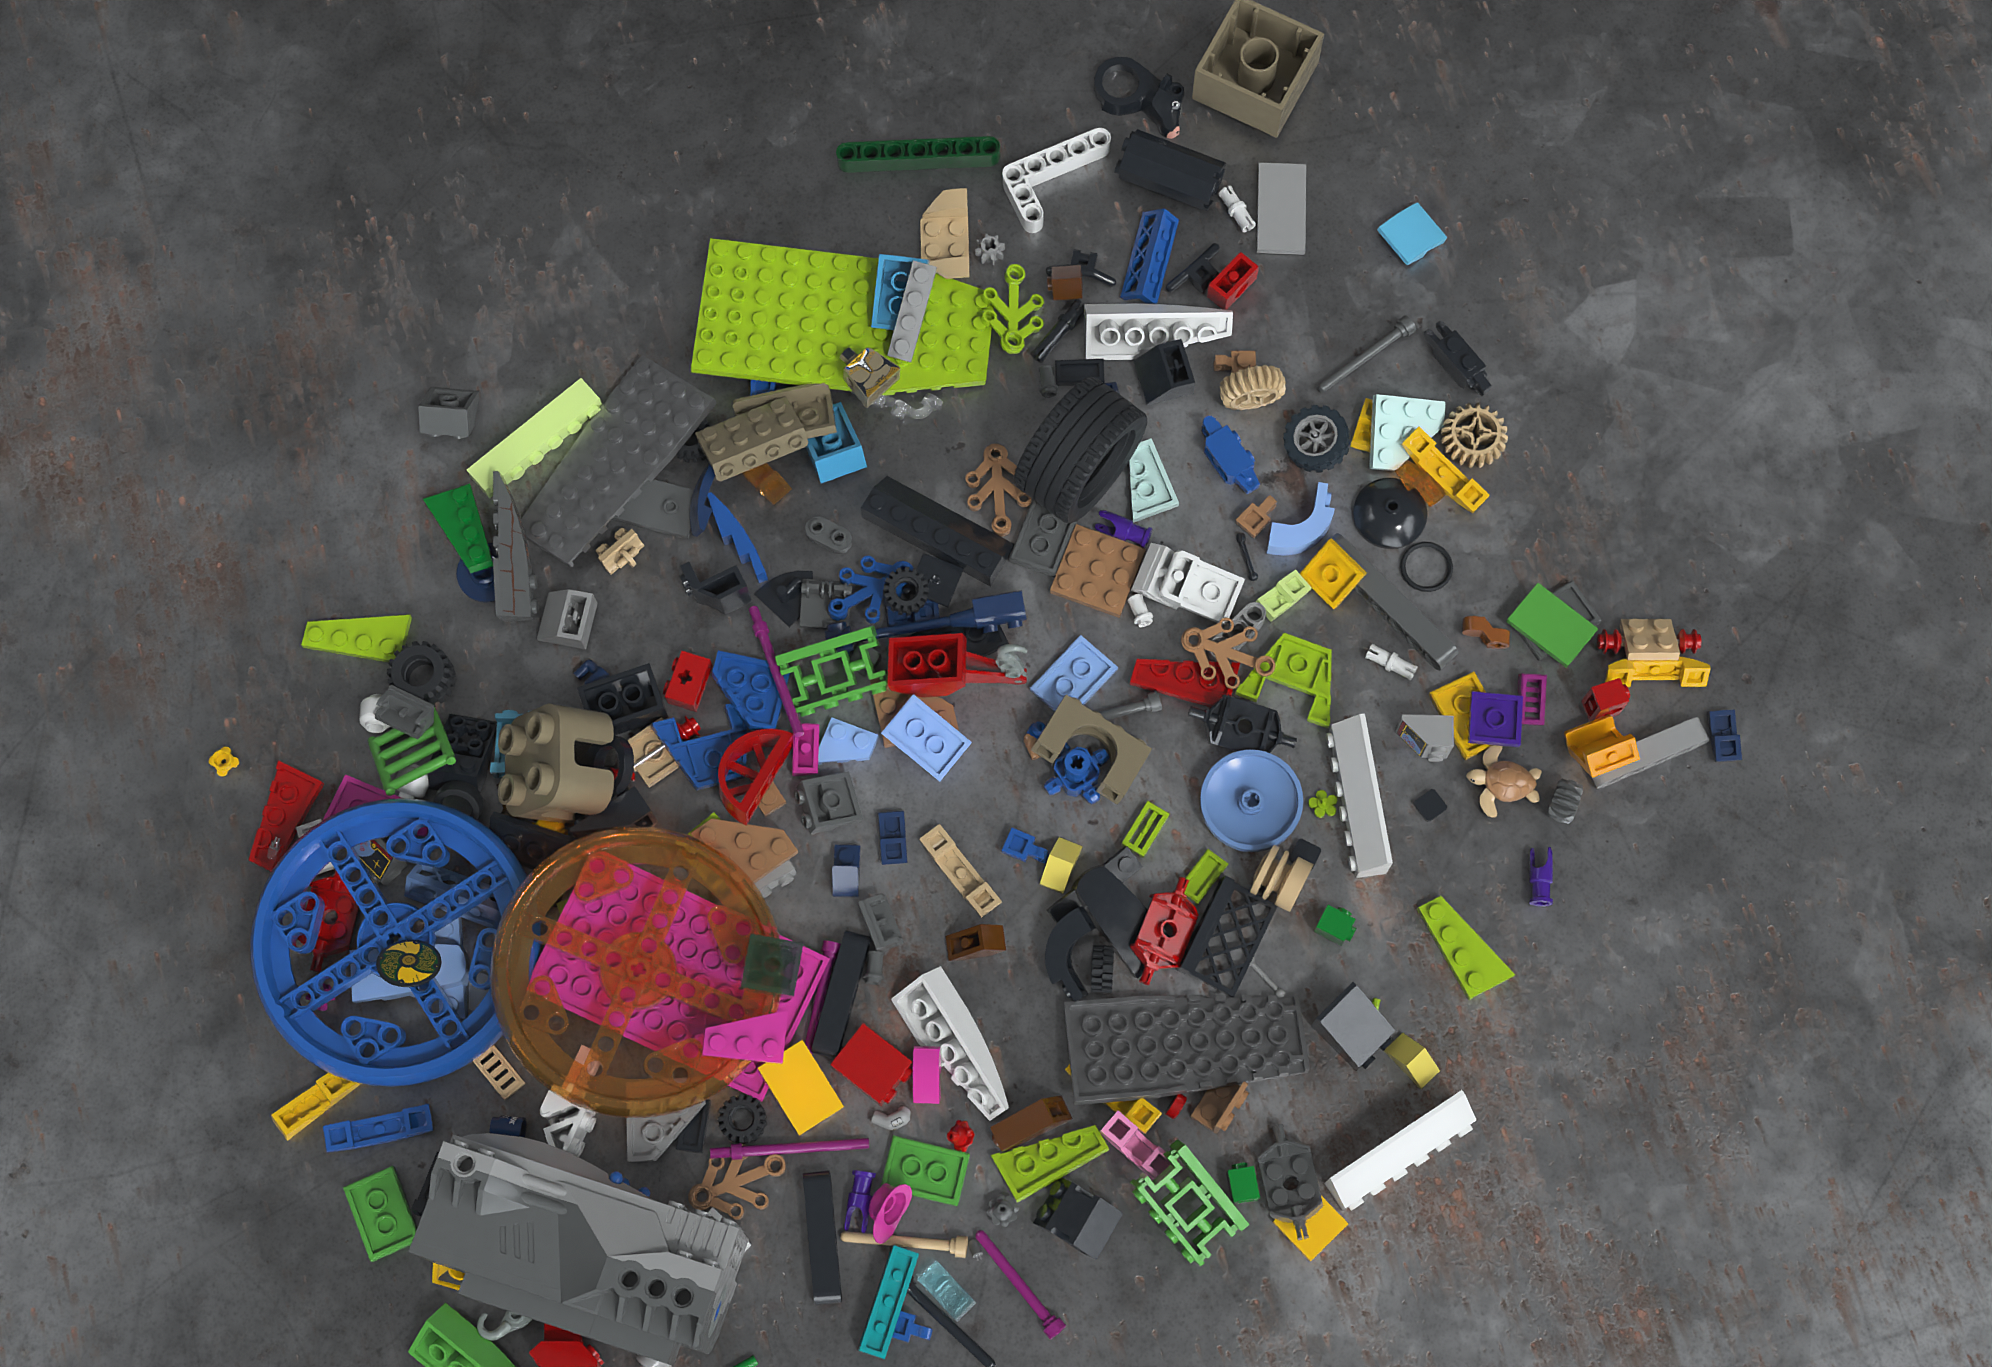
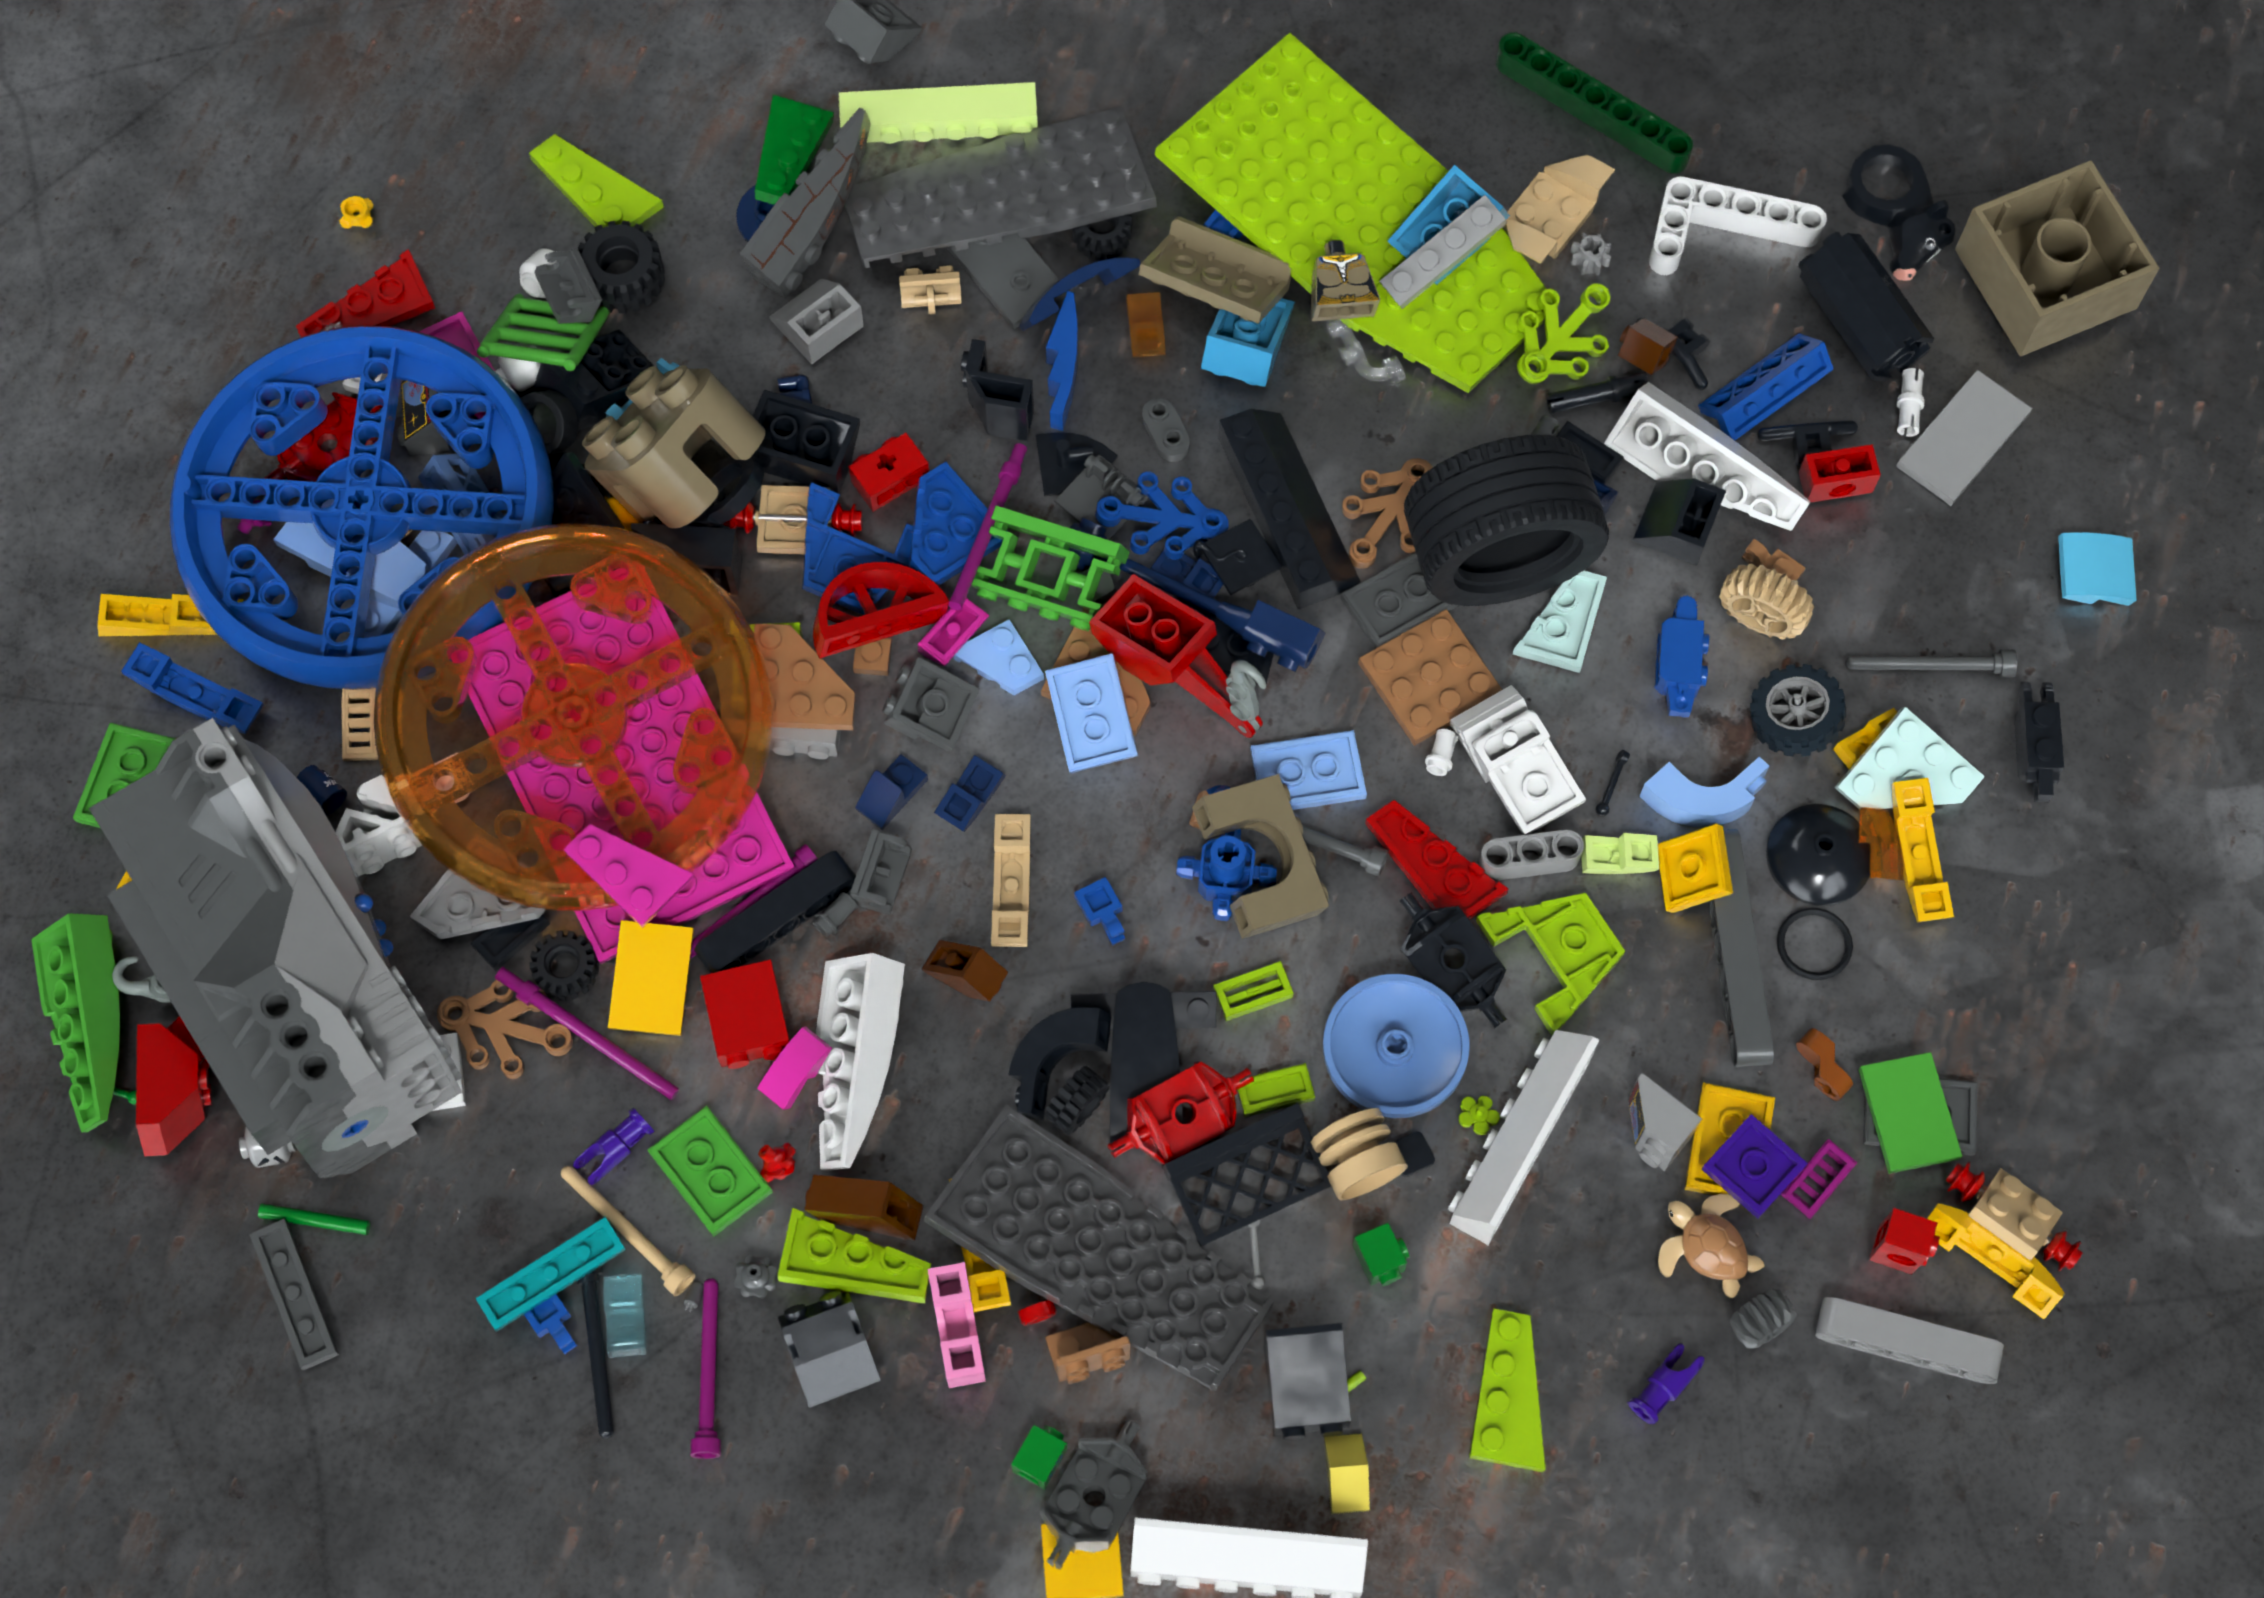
camera: 35 degrees right, 5 degrees down
shield [376,939,442,987] -> none
dark tan bracket [695,396,808,481] -> none
clear green brick [739,934,804,999] -> none
black beam [803,1170,842,1305] -> none
dark pink piece [869,1184,912,1244] -> none
light grey arm [871,1106,911,1131] -> none
black tyre [883,567,929,616] -> none
light yellow slope [1040,837,1083,894] -> none
dark purple piece [1095,510,1153,548] -> none
bright green fence [1130,1139,1249,1266] -> none
medium nougat plant [1181,617,1275,689] -> none
medium nougat plate [1235,495,1277,539] -> none
white pin [1365,644,1418,681] -> none
black piece [1414,789,1447,822] -> none
tan gear [1441,402,1508,468] -> none
light orange panel [1564,715,1640,778] -> none
dark blue slope [1707,709,1742,762] -> none

